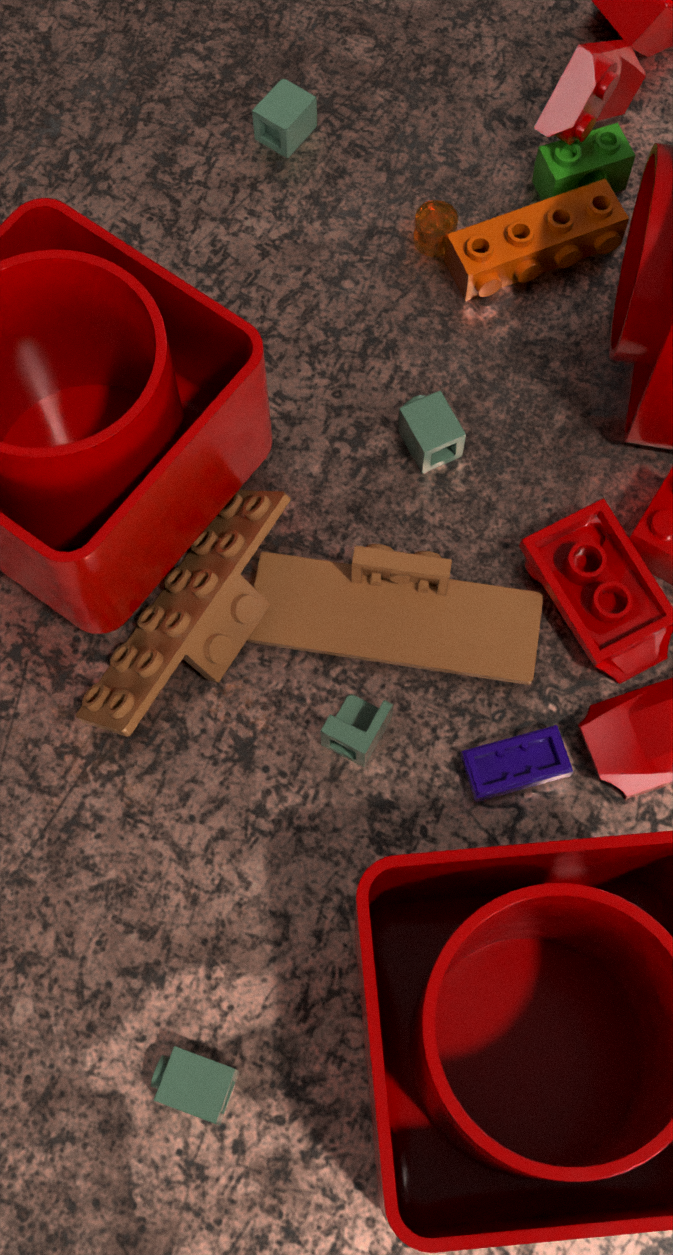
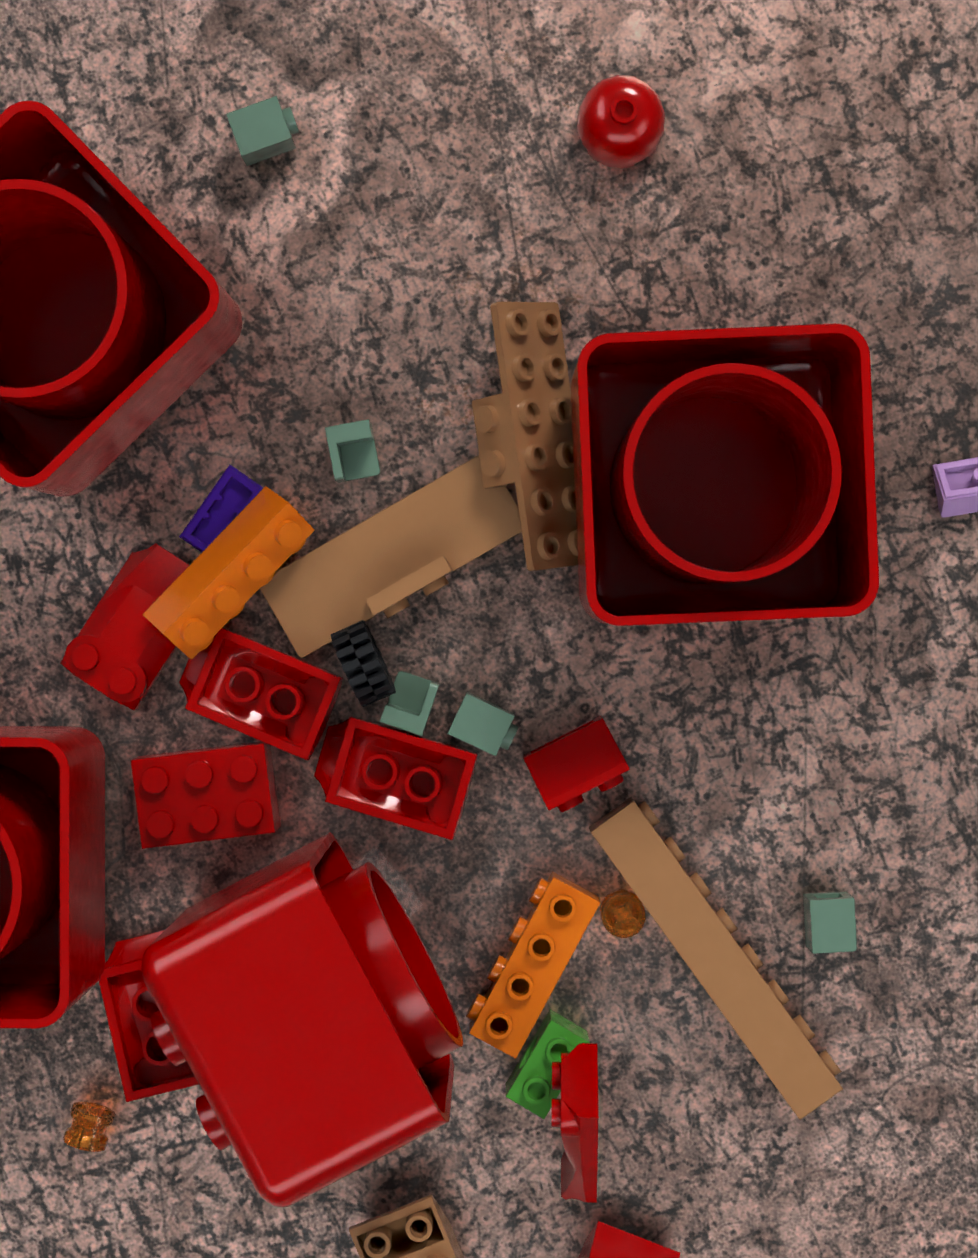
camera: 140 degrees right, 20 degrees up
none -> orange brick [142,486,315,660]
none -> red slope [314,716,478,840]
none -> black tyre [330,620,396,707]
none -> sand green panel [380,671,440,736]
none -> red slope [523,716,630,813]
none -> medium nougat brick [589,797,843,1120]

